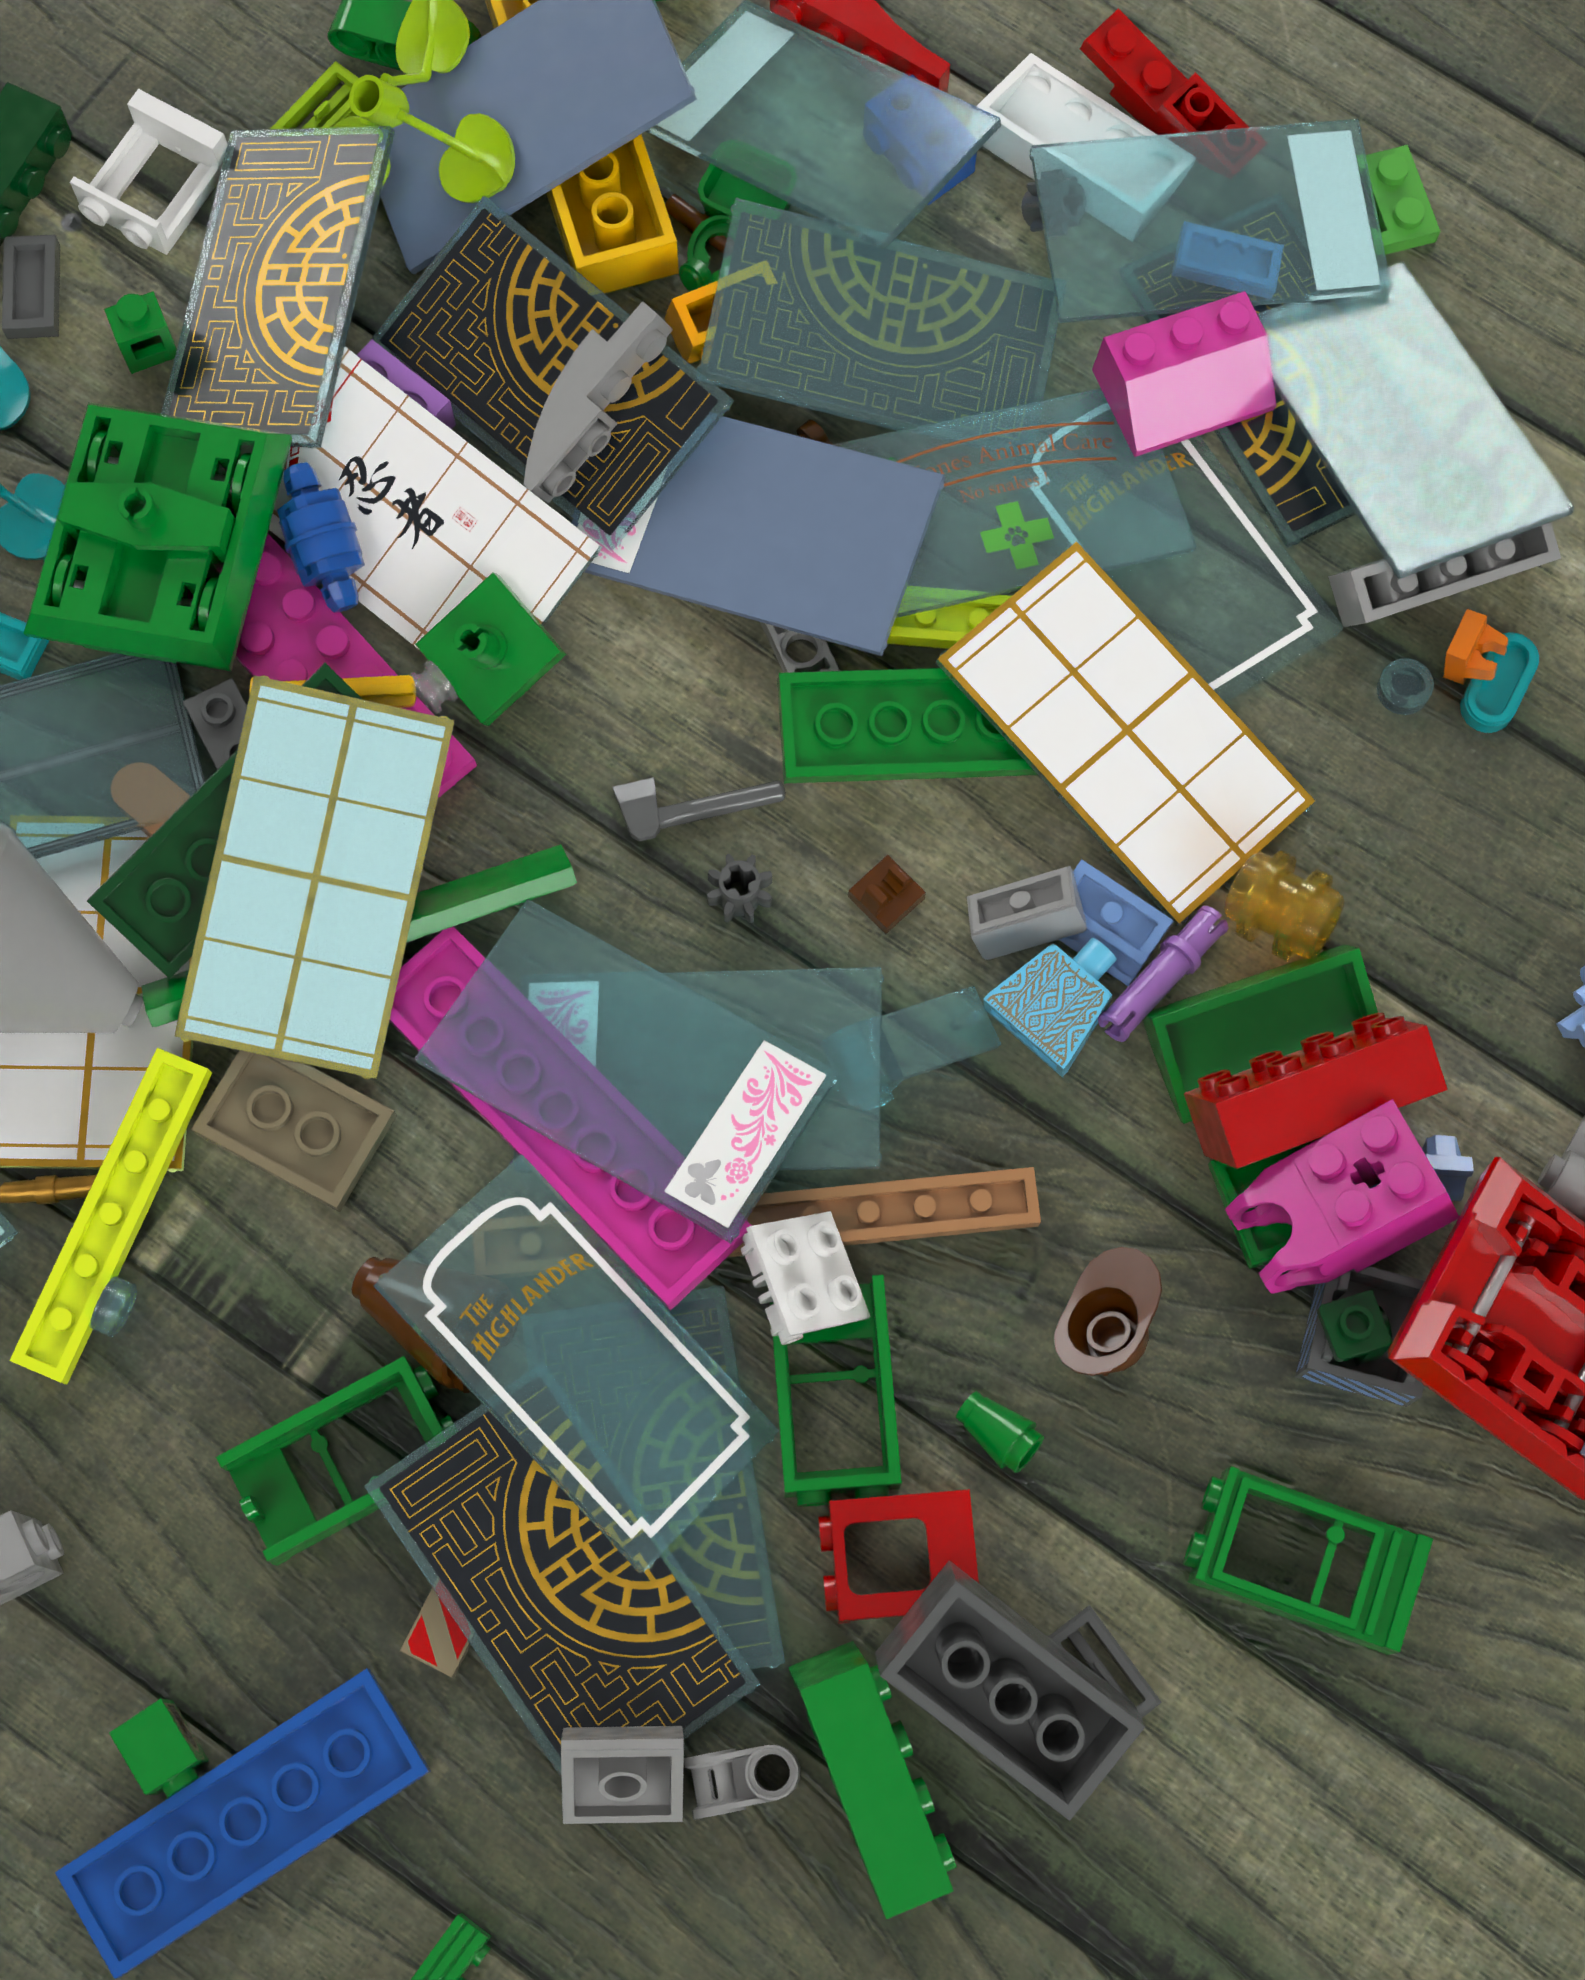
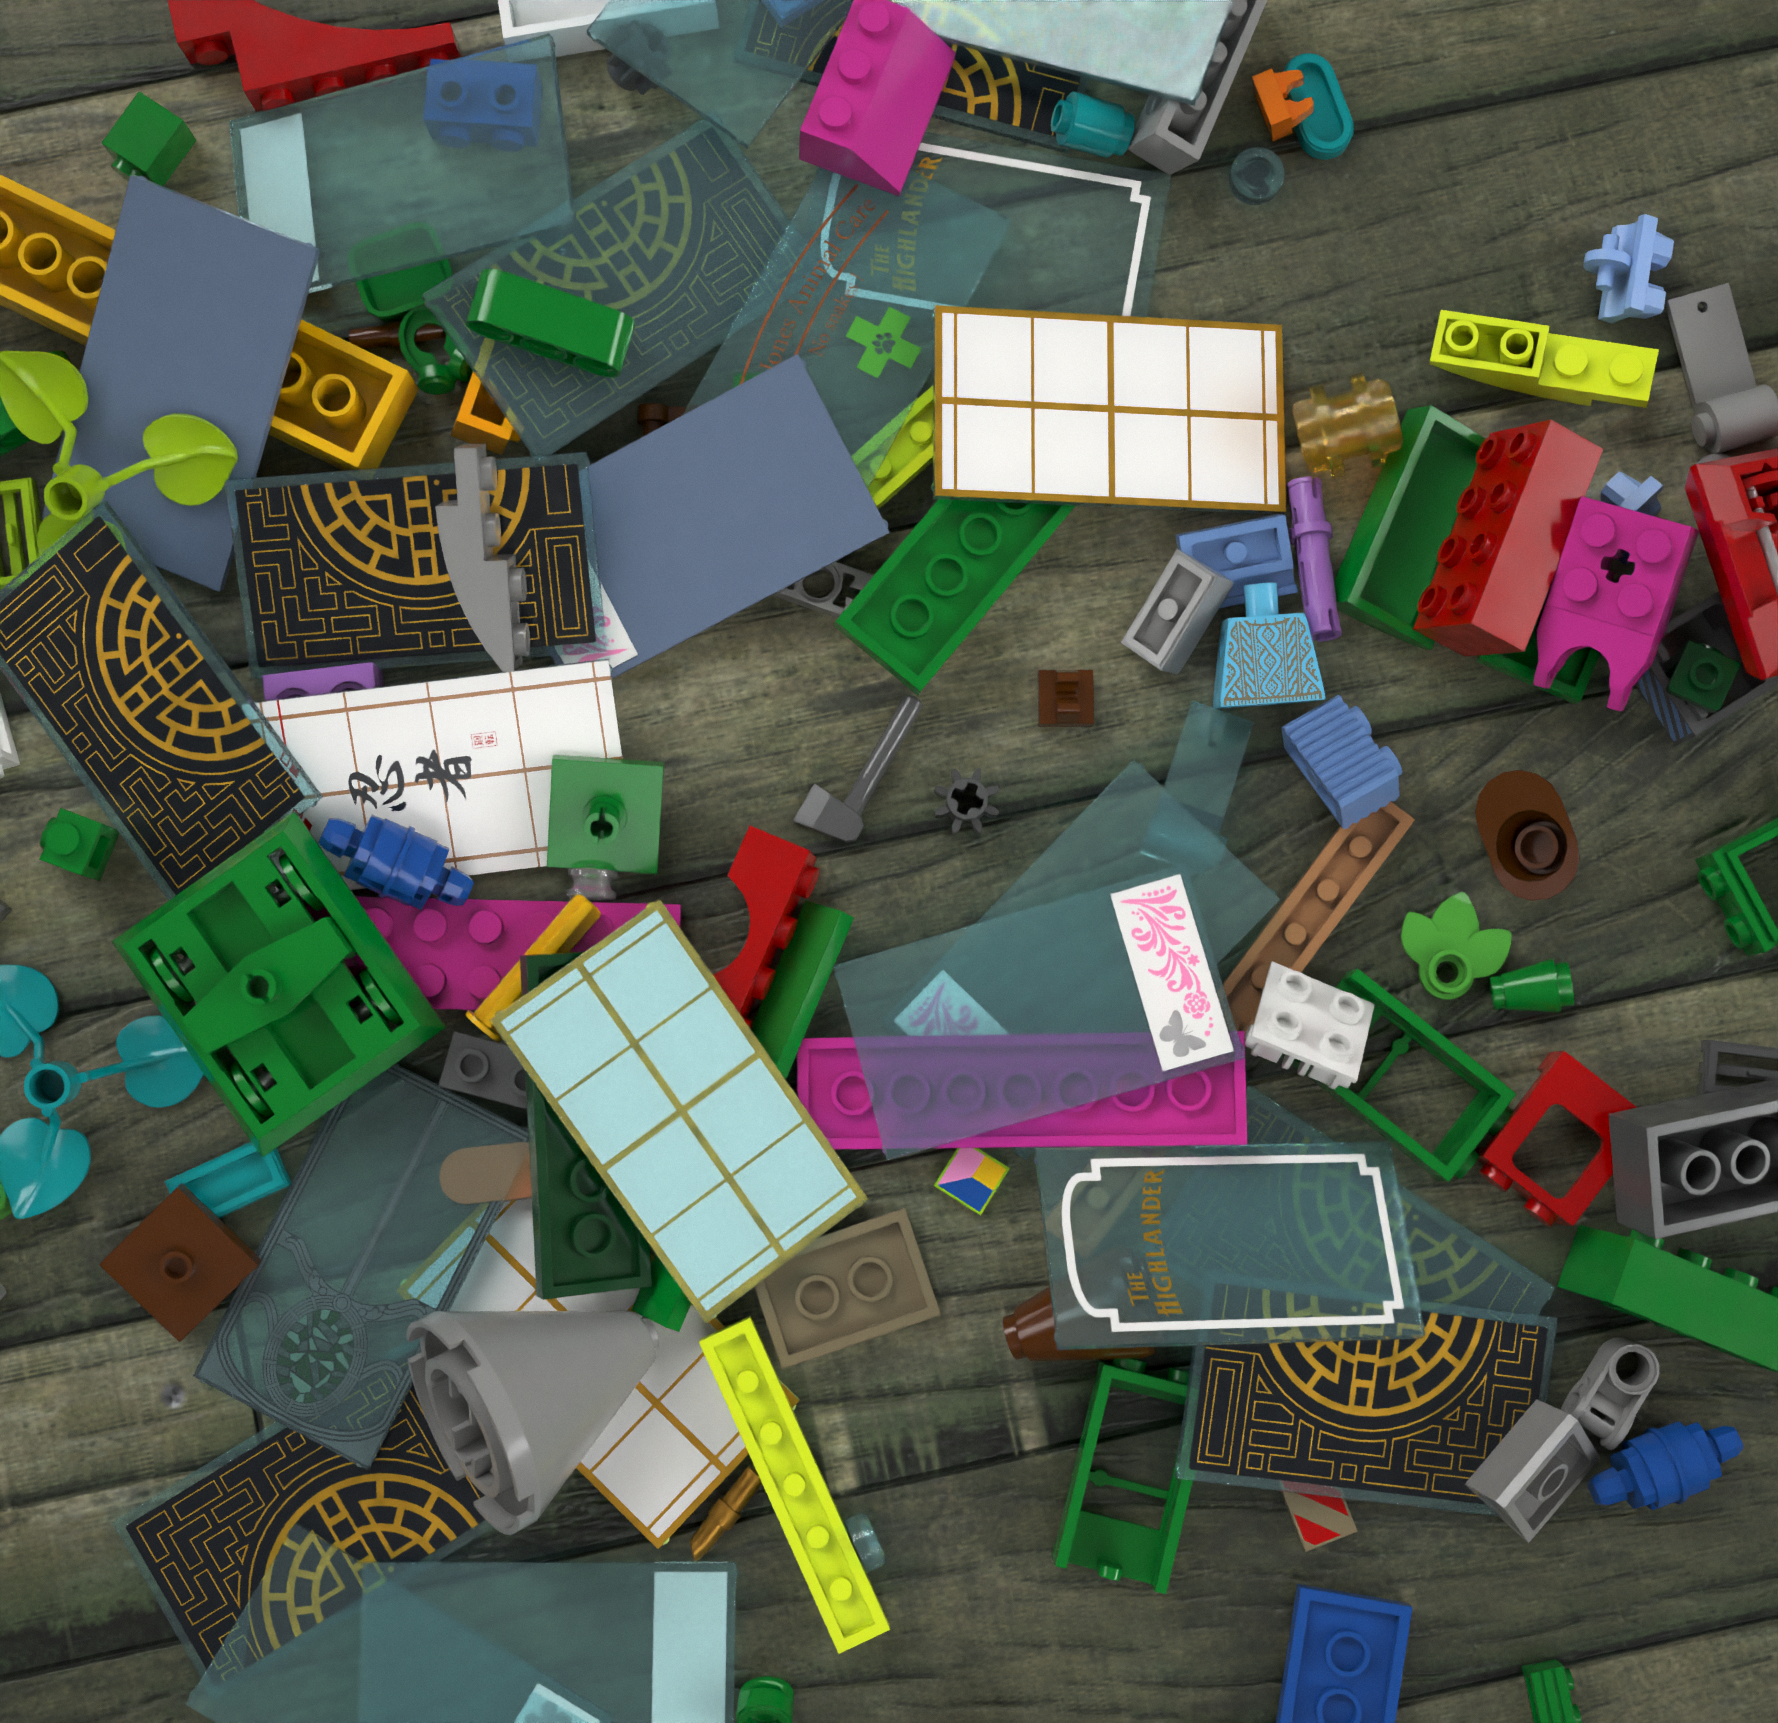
camera: 50 degrees left, 10 degrees up
none -> green beam [465,269,636,378]
none -> red arch [711,825,820,1032]
none -> tile [933,1148,1010,1216]
none -> teal brick [1051,91,1135,158]
none -> medium blue brick [1281,695,1402,829]
none -> bright green plate [1401,892,1512,1000]
none -> neon yellow slope [1430,310,1659,408]
none -> blue piece [1587,1421,1743,1510]

